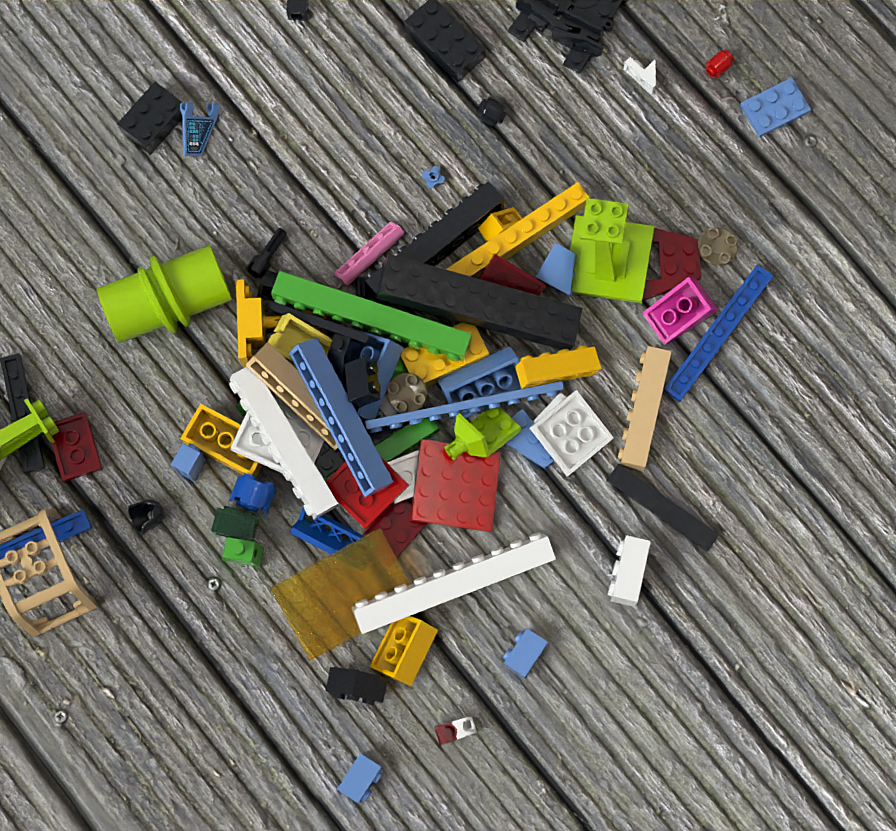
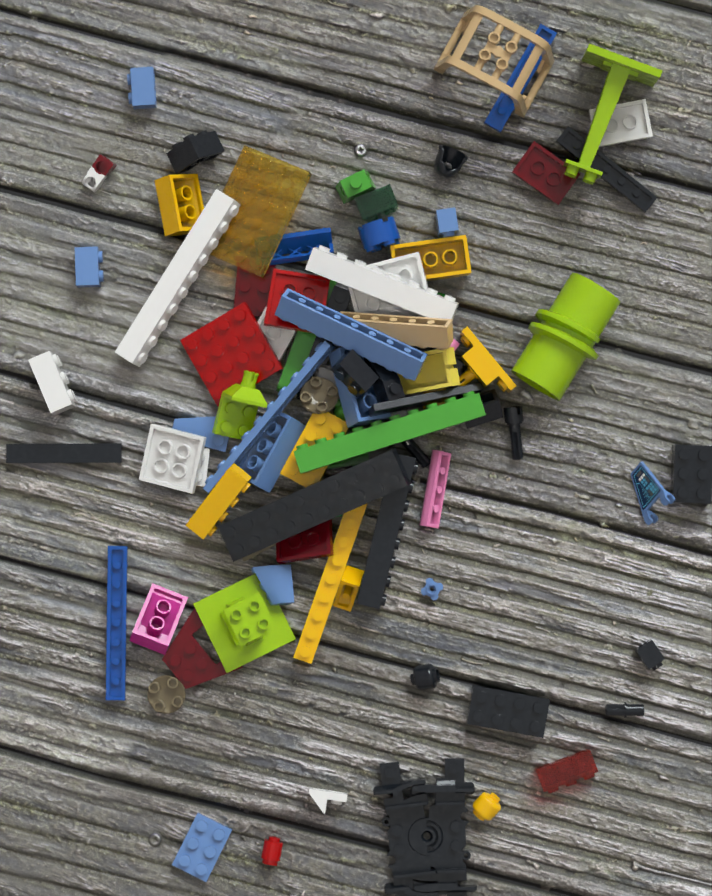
camera: 135 degrees right, 10 degrees up
tan brick [618,346,671,471] -> none

